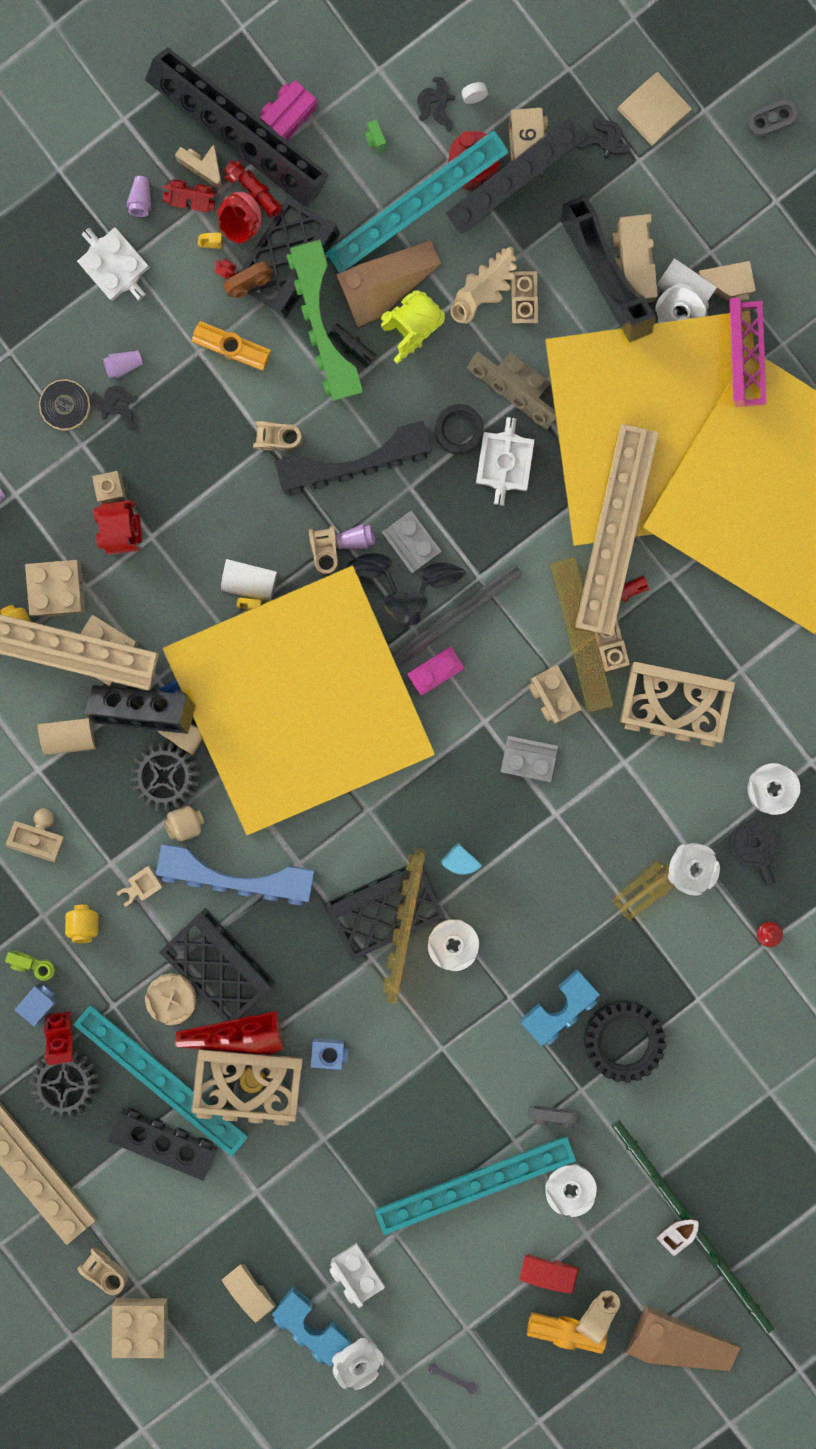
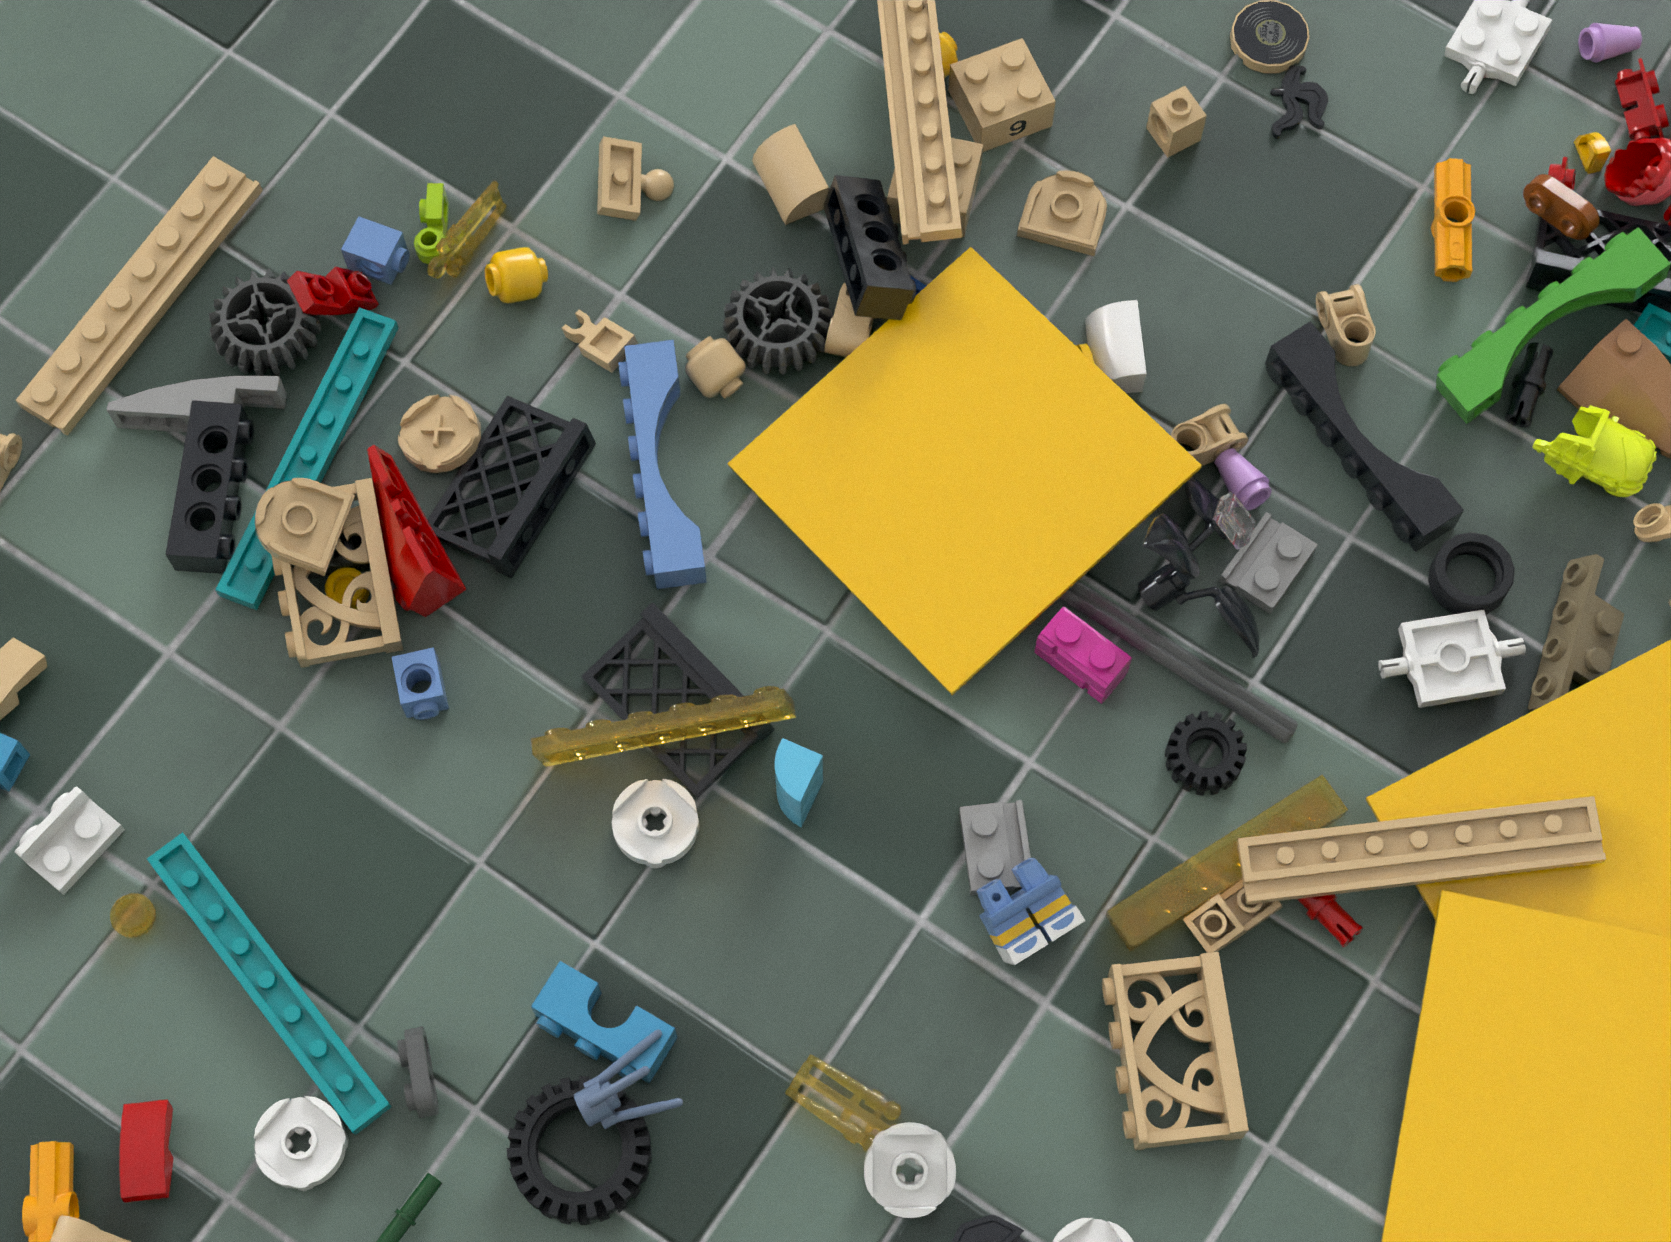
camera: 70 degrees right, 20 degrees down
red brick [93,500,142,555] -> none
lavender cone [103,350,143,379] -> none
tan bracket [528,665,581,724] -> none
none -> light grey slope [107,376,287,432]
none -> clear yellow plate [110,893,156,938]
none -> tan tile [255,478,355,576]
none -> clear yellow piece [427,180,507,279]
none -> sand blue plant [574,1029,683,1129]
none -> medium blue hips [977,858,1085,965]
none -> tan tile [1017,170,1107,256]
none -> black tyre [1165,711,1247,796]
none -> clear tile [1212,492,1256,550]

